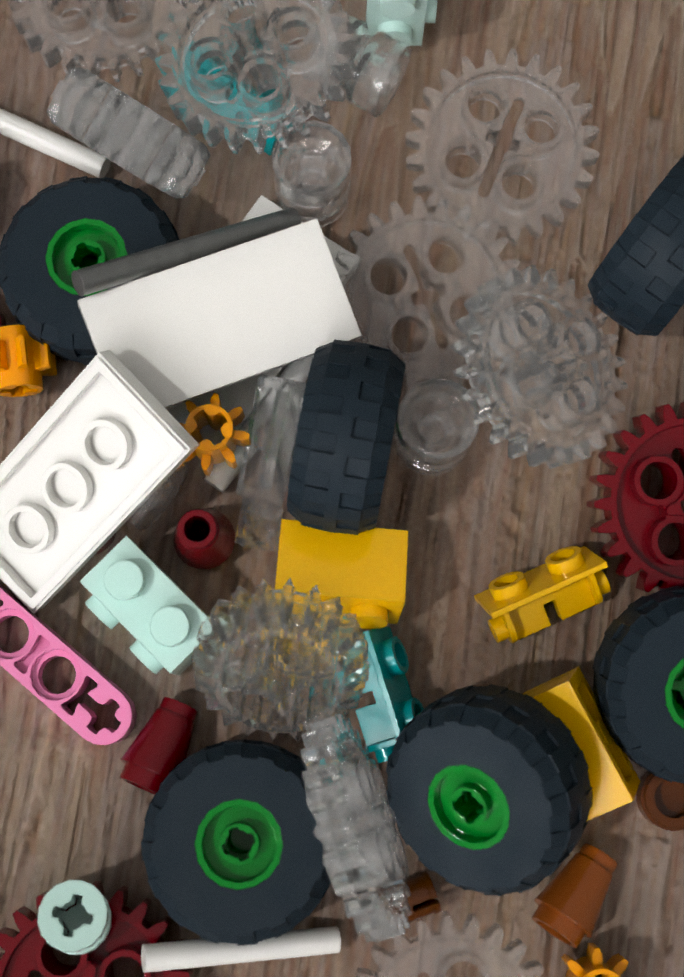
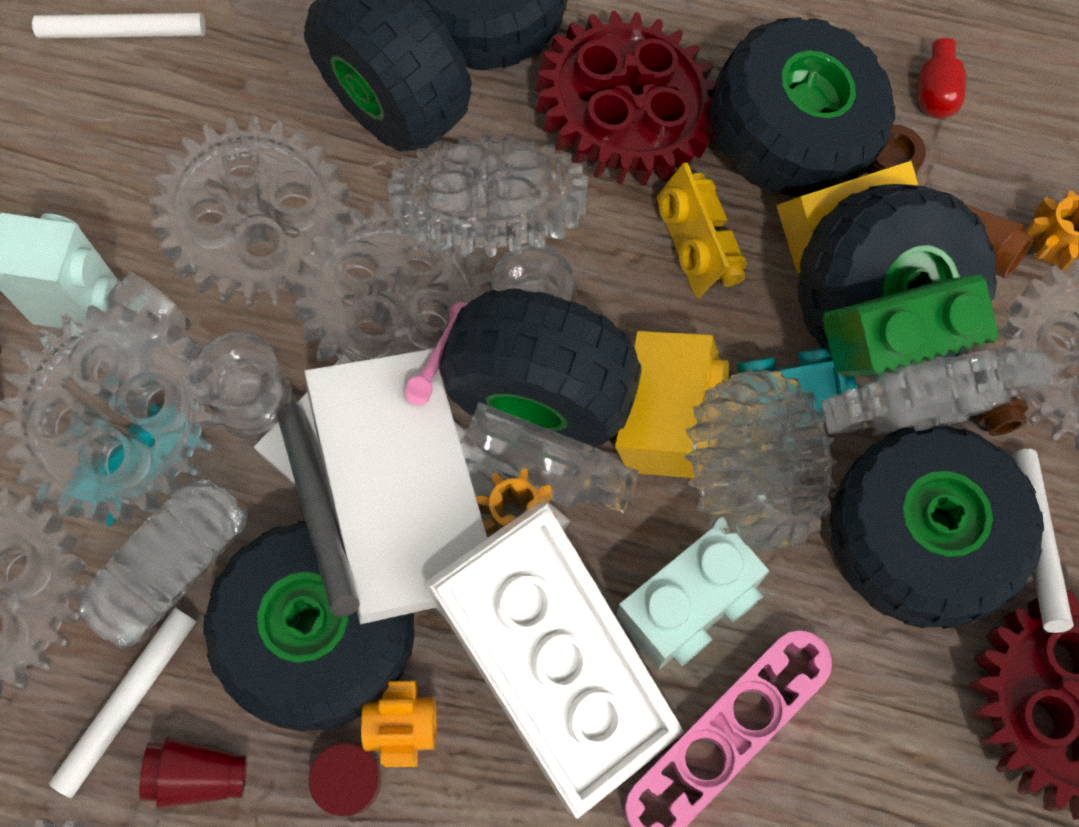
camera: 80 degrees left, 10 degrees down
light aqua wheel [37,880,112,955] -> none
dark red cone [119,697,198,795] -> none
dark red cone [174,508,235,569] -> none
none -> bright pink hinge [404,301,468,406]
none -> green brick [823,274,999,377]

